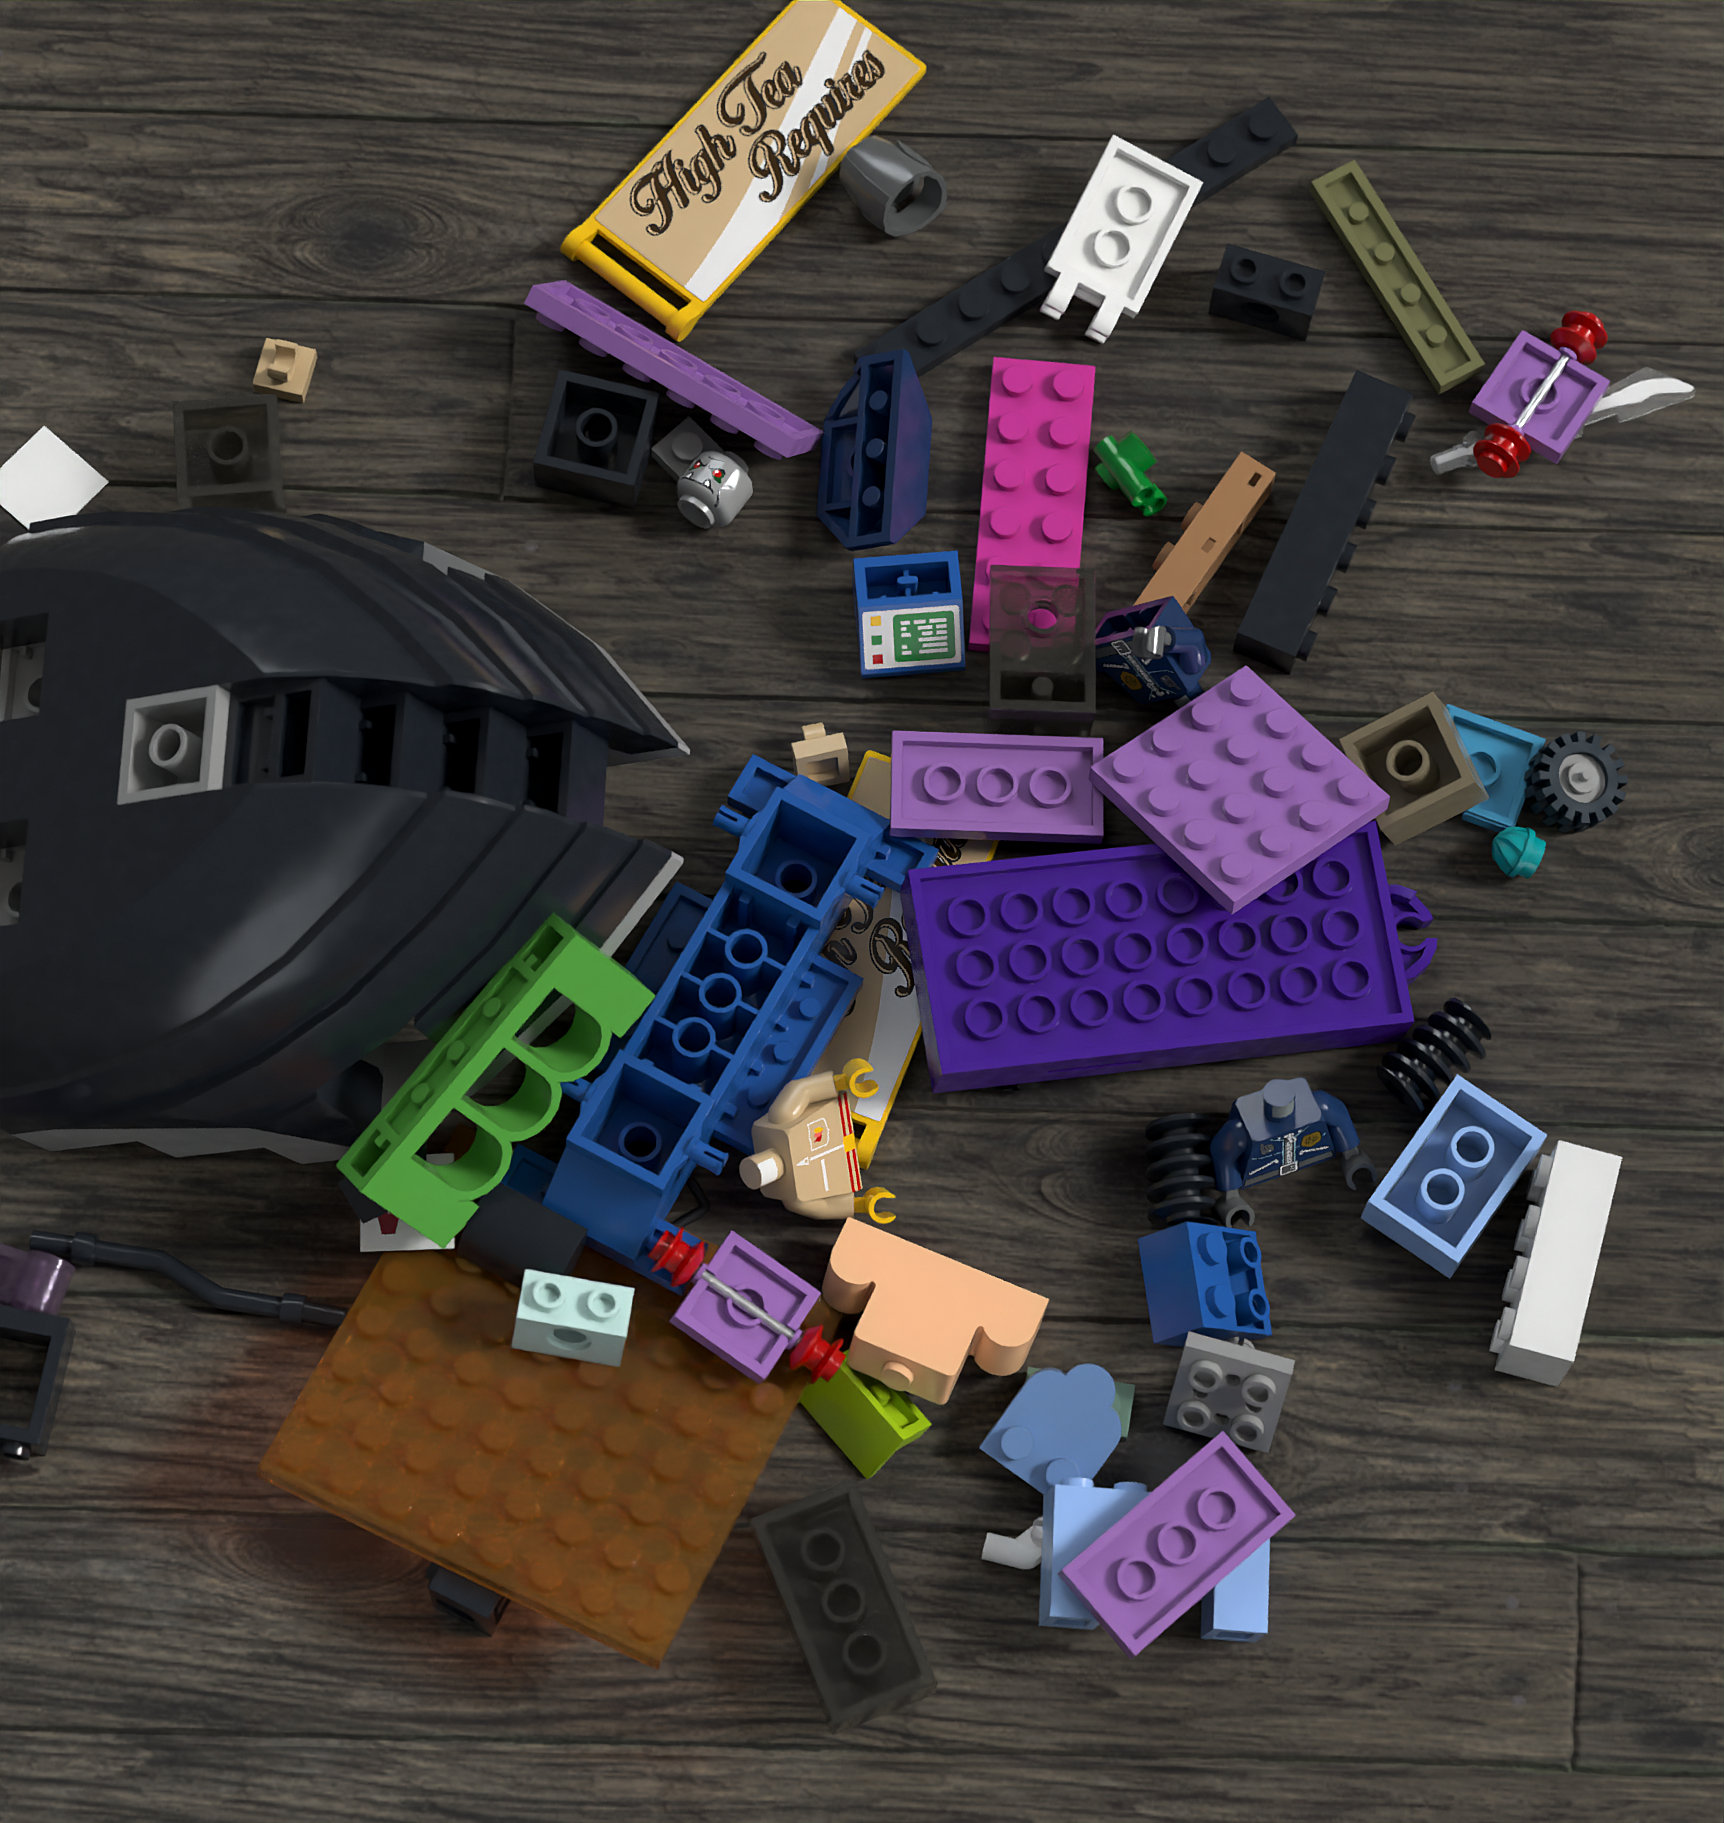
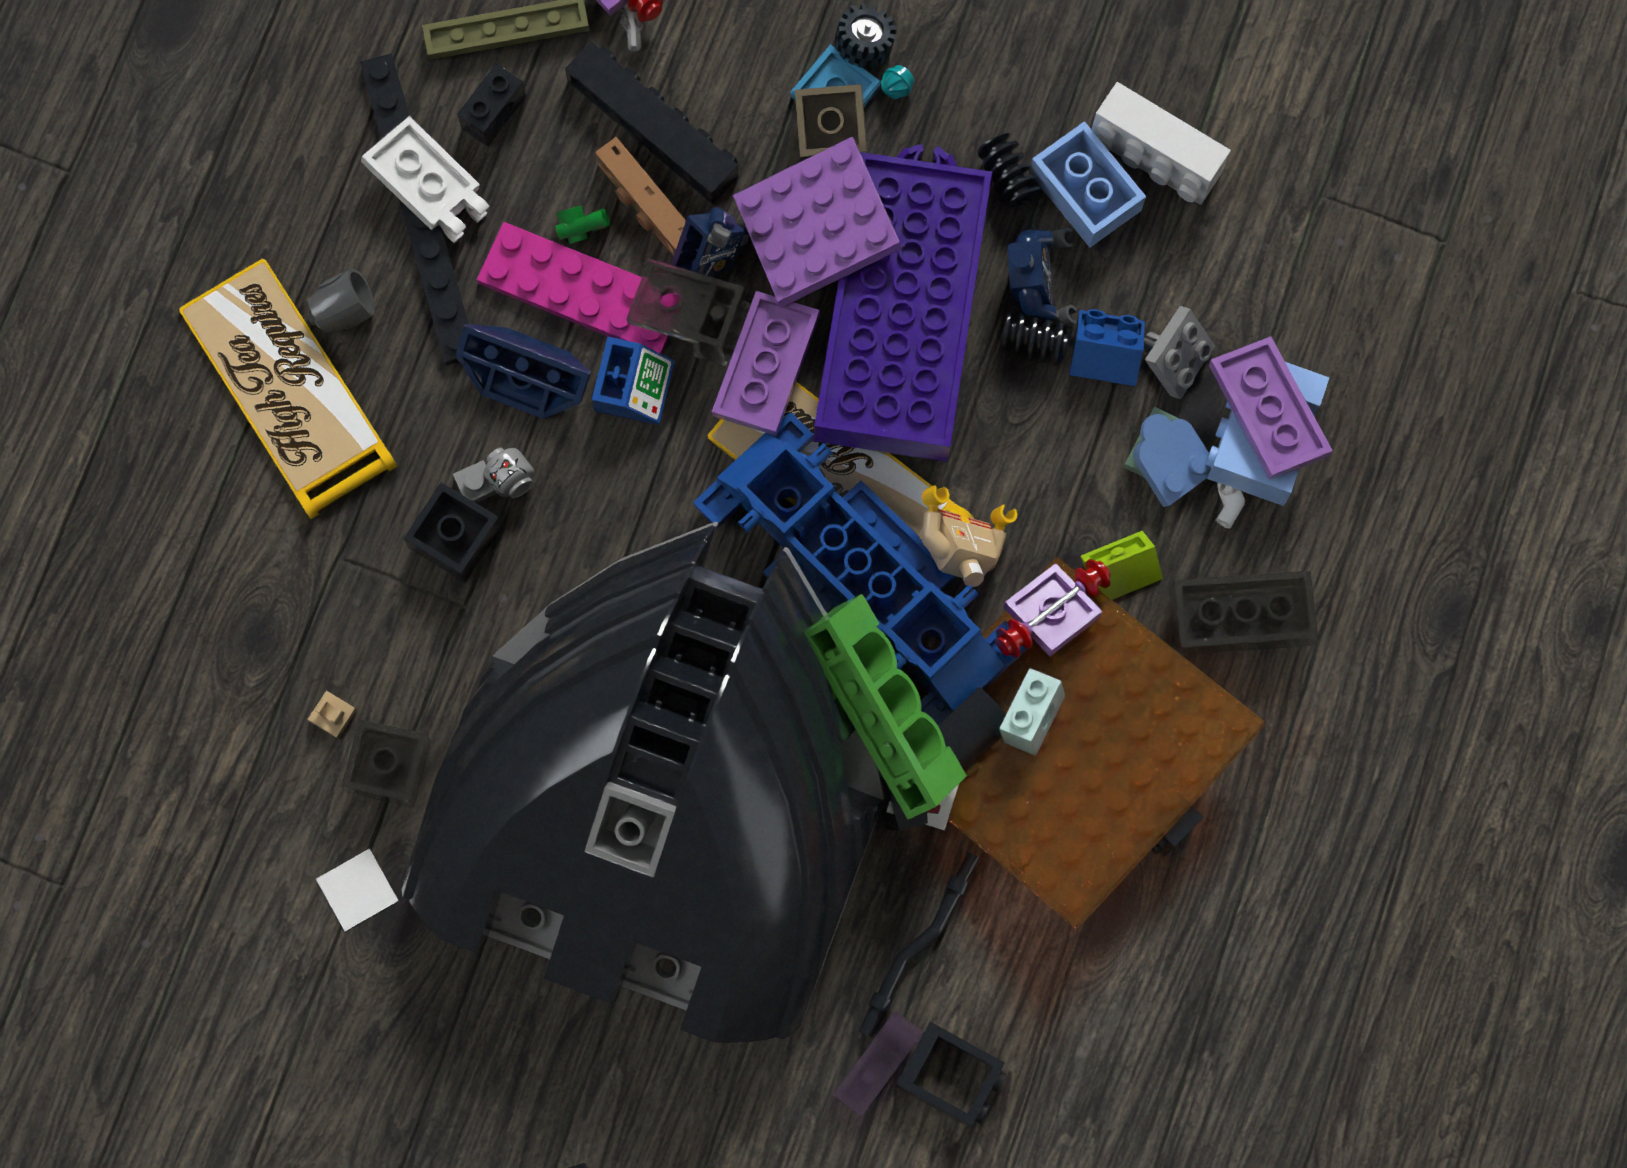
camera: 70 degrees left, 5 degrees up
medium lavender plate [524,280,824,460] -> none
tan tile [791,722,850,787] -> none
light nougat brick [822,1217,1049,1405] -> none

